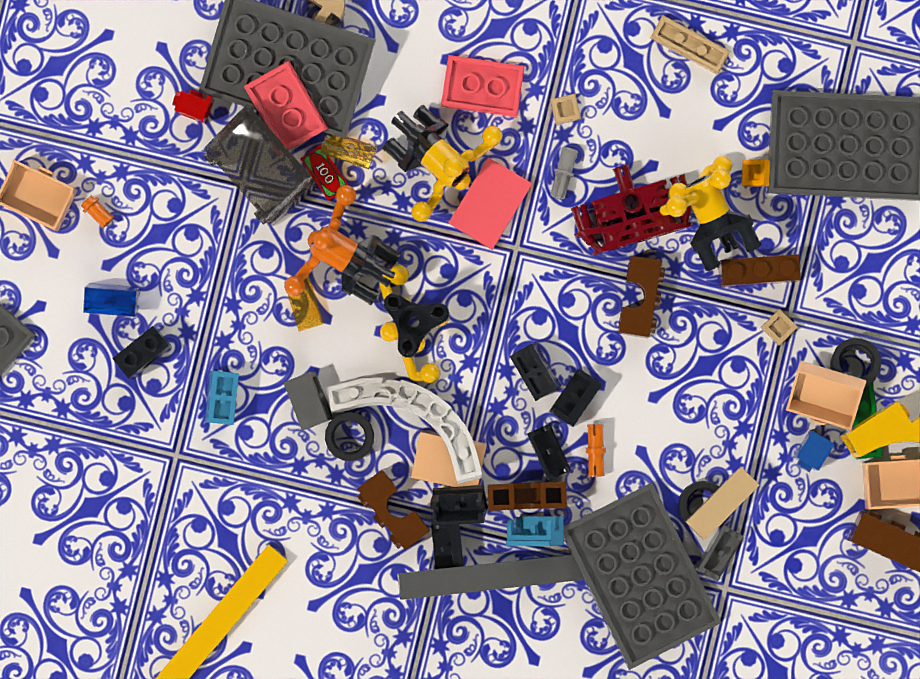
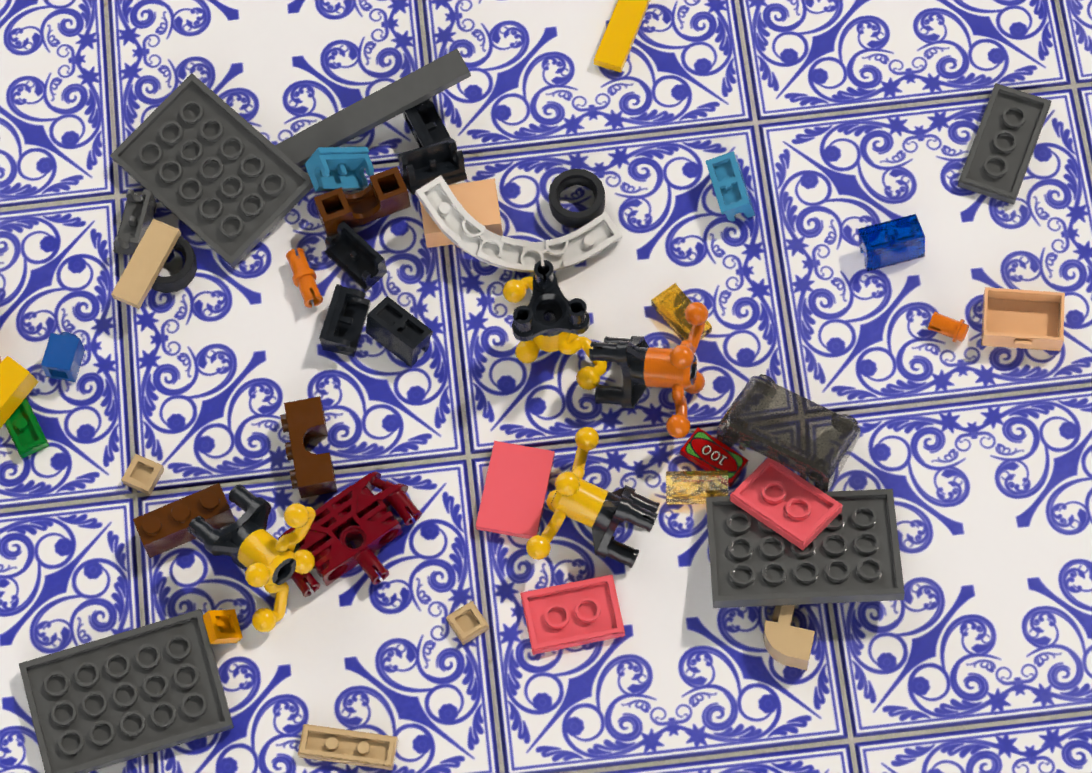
camera: 165 degrees right, 20 degrees down
black brick [112,326,172,379] -> none
red brick [172,89,215,124] -> none
dark grey hinge [283,371,333,431] -> none
reddish brown arch [357,469,430,550] -> none
light grey axle [551,147,578,199] -> none
light nougat container [786,361,866,430] -> none
black tyre [830,338,881,388] -> none

